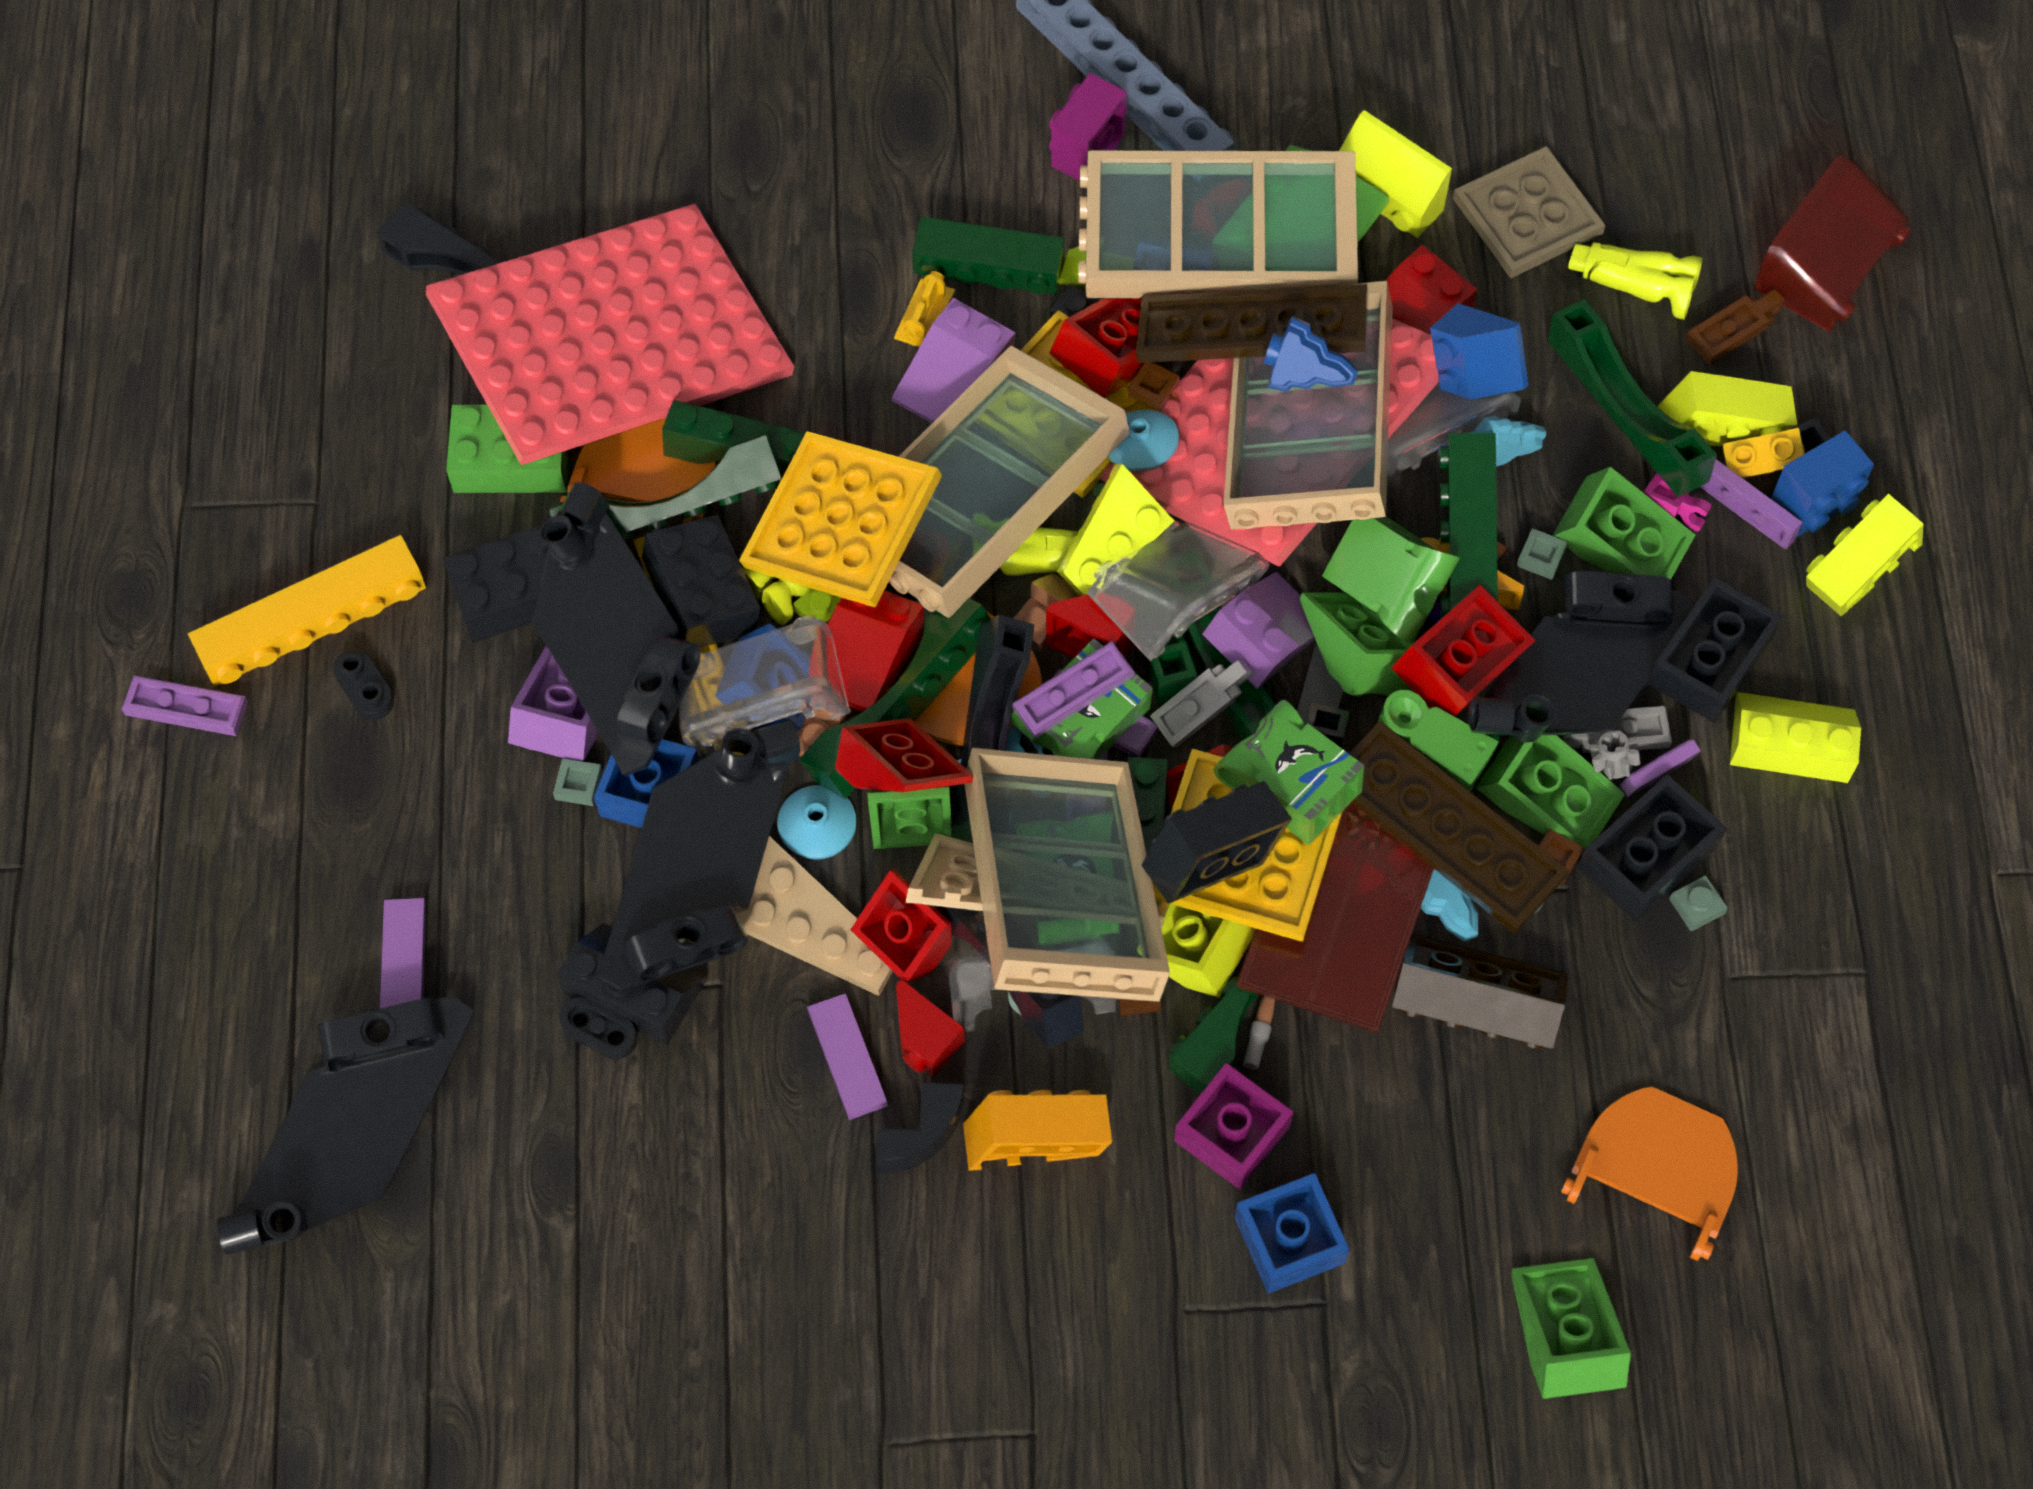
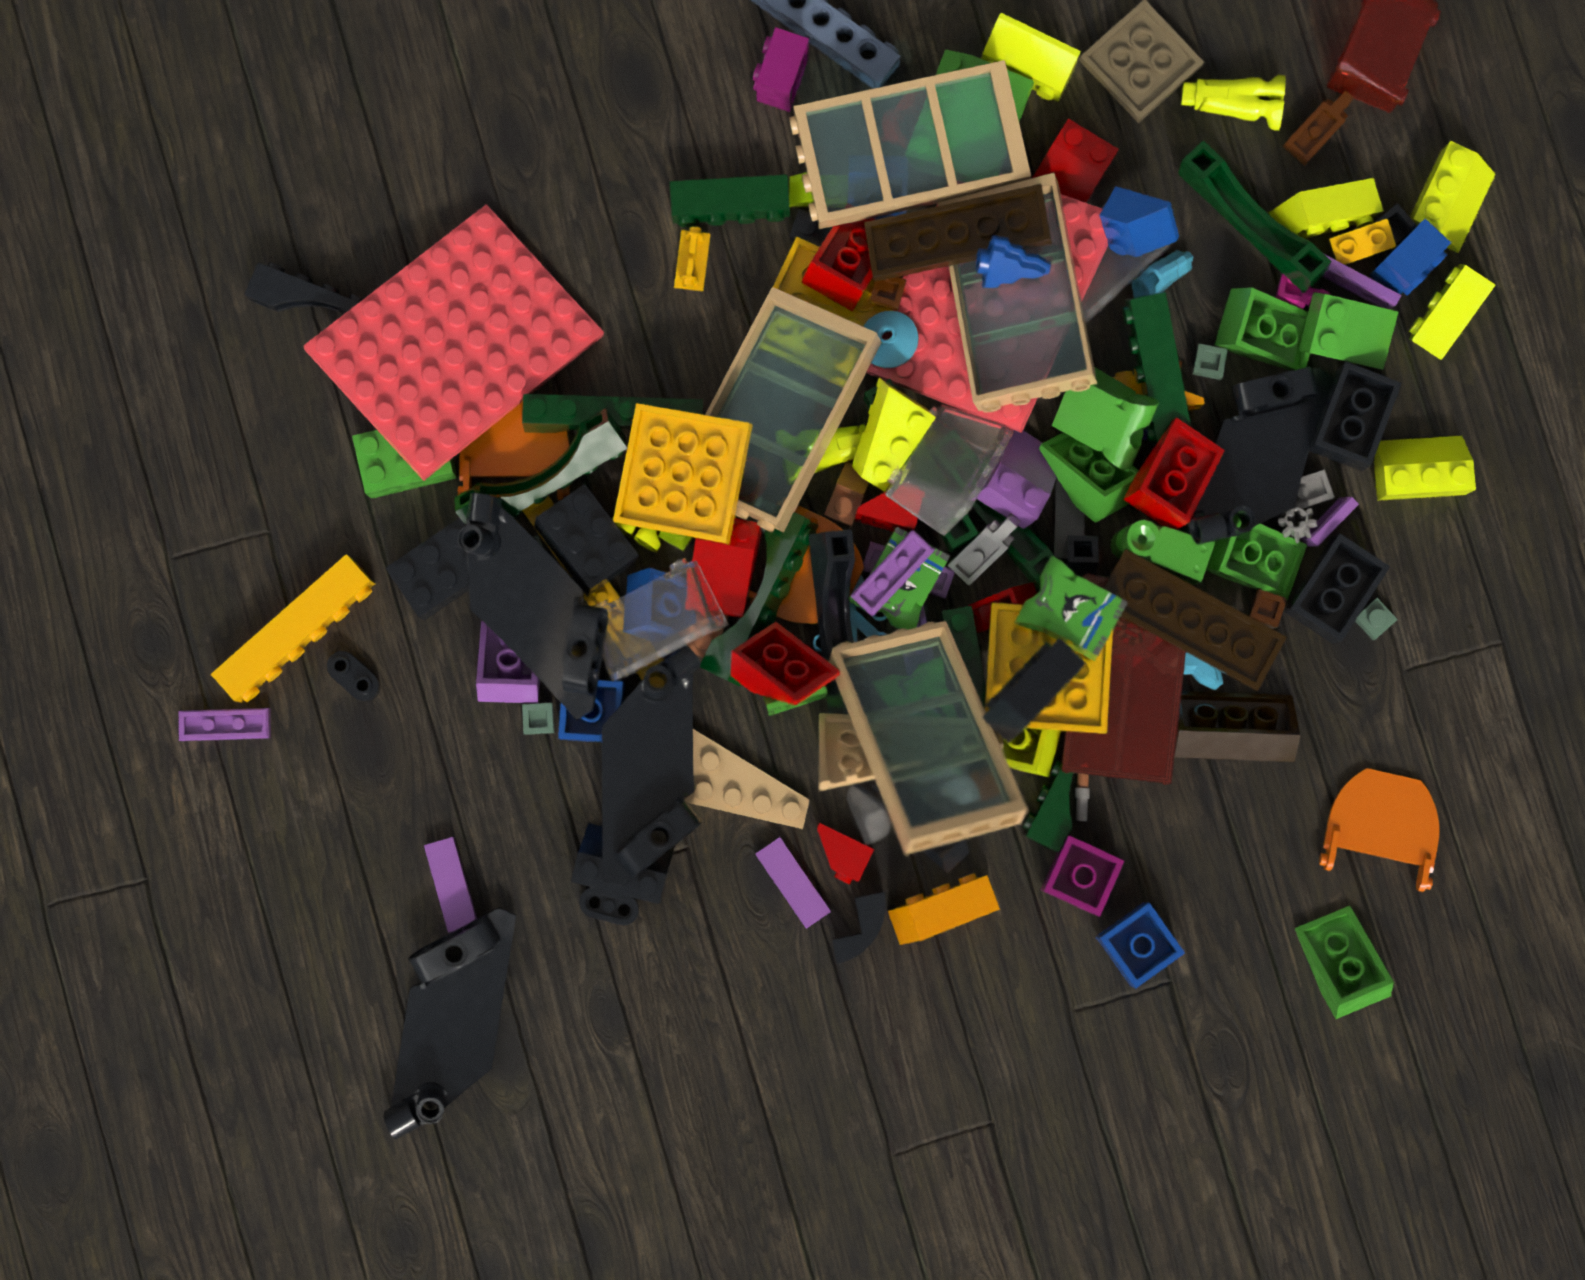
camera: 15 degrees left, 20 degrees up
medium azure dish [777,785,857,860] -> none
red slope [850,869,952,983] -> none
medium lavender slope [892,298,1016,424] -> none
none -> bright green slope [1298,292,1398,370]
none -> neon yellow slope [1410,141,1495,253]

